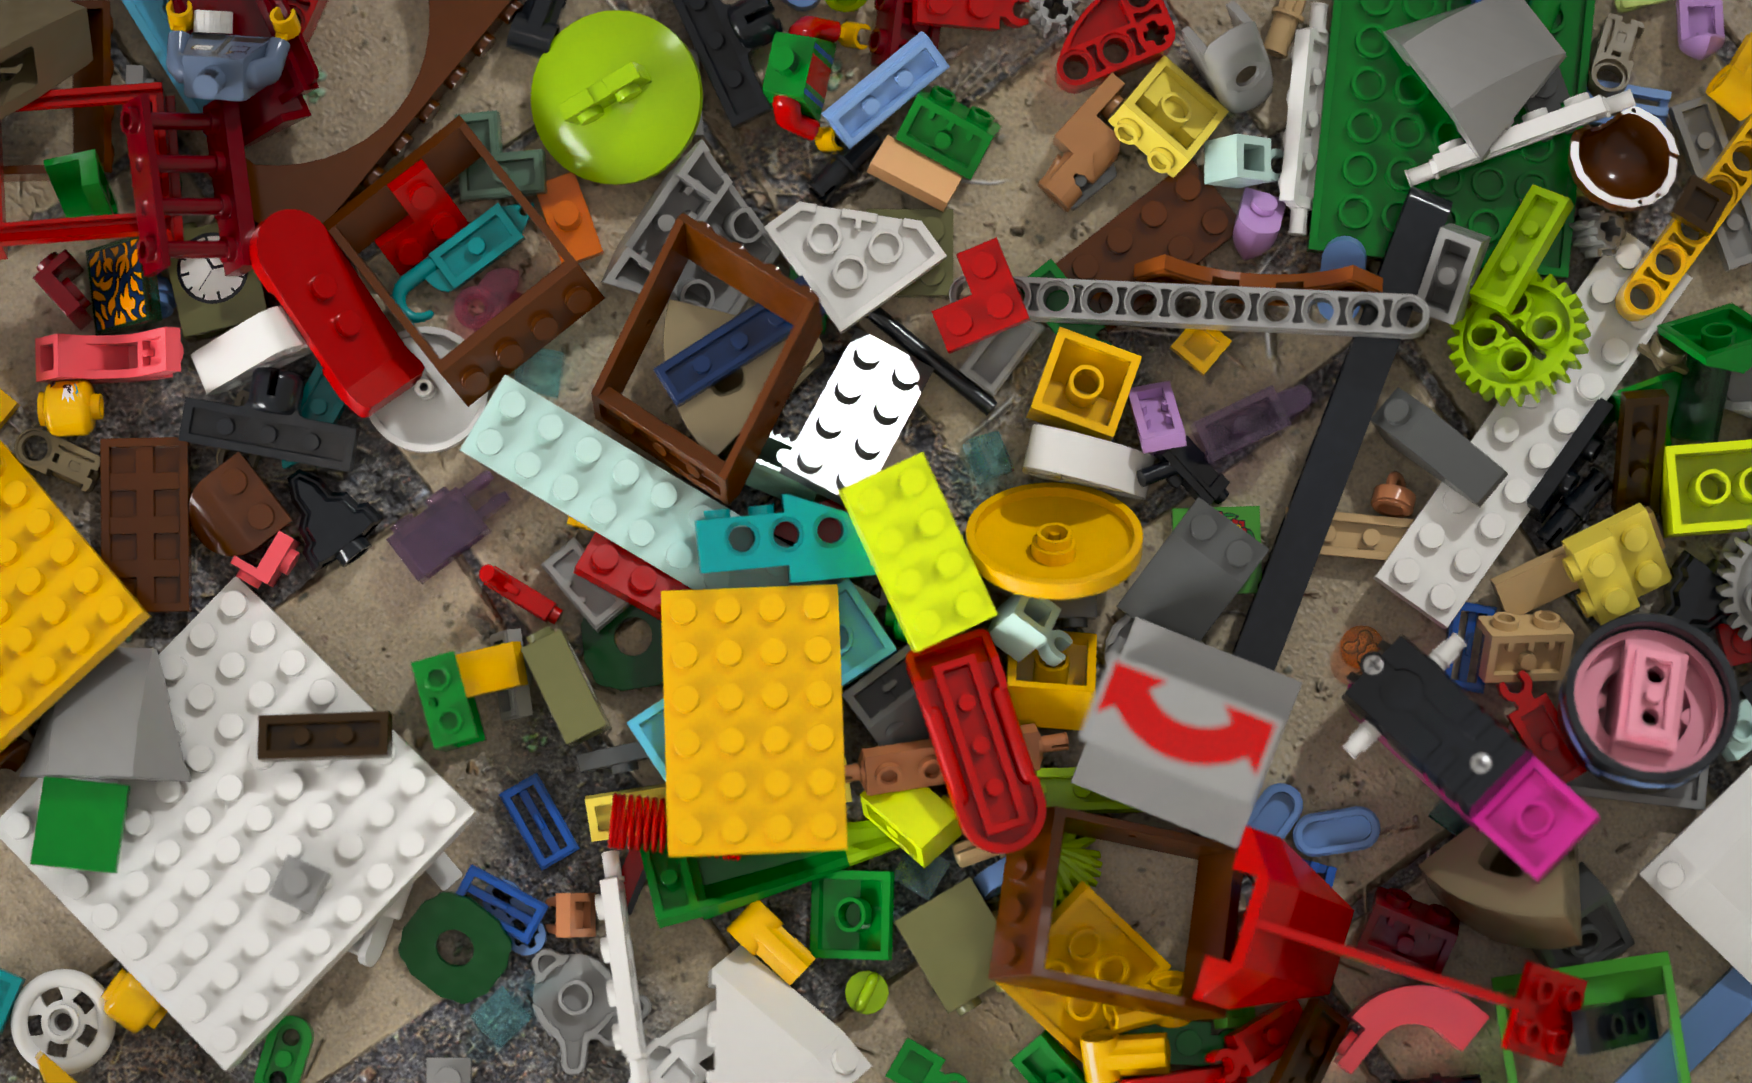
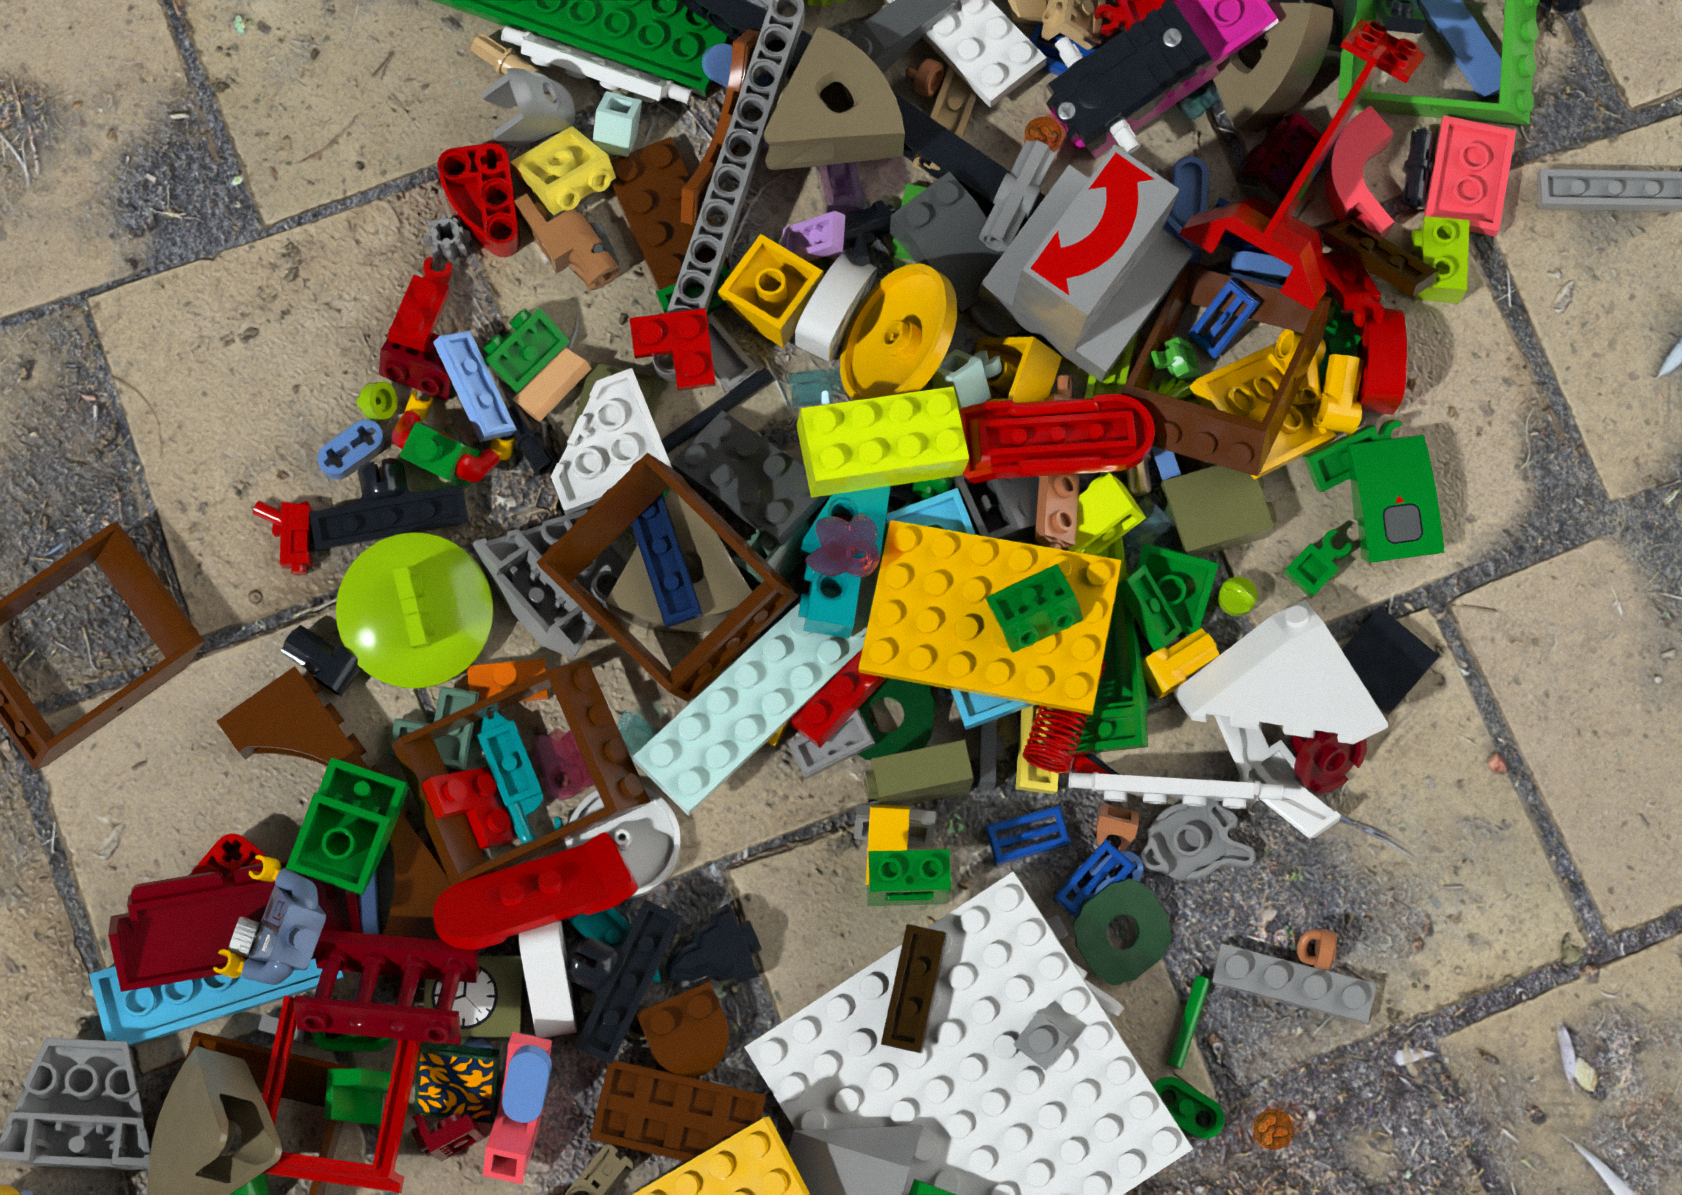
camera: 80 degrees left, 10 degrees down
yellow head [37,380,104,437] -> none
coral bracket [230,531,300,589] -> none
clear purple hinge [386,470,510,584] -> none
clear light blue slope [470,985,533,1048] -> none
red piece [479,564,564,625] -> none
yellow plate [1170,329,1232,376] -> none
lavender plate [1233,187,1286,261] -> none
none -> green slope [285,757,410,895]
none -> medium blue tile [359,868,382,935]
none -> medium blue tile [502,1045,552,1123]
none -> dark tan piece [764,26,905,170]
none -> plate [806,513,880,577]
none -> light grey piece [979,140,1056,252]
none -> green bracket [985,564,1083,653]
none -> green plate [1117,564,1183,651]
none -> bright green plate [1151,337,1202,383]
none -> green piece [1167,975,1211,1070]
none -> blue tile [1187,276,1263,359]

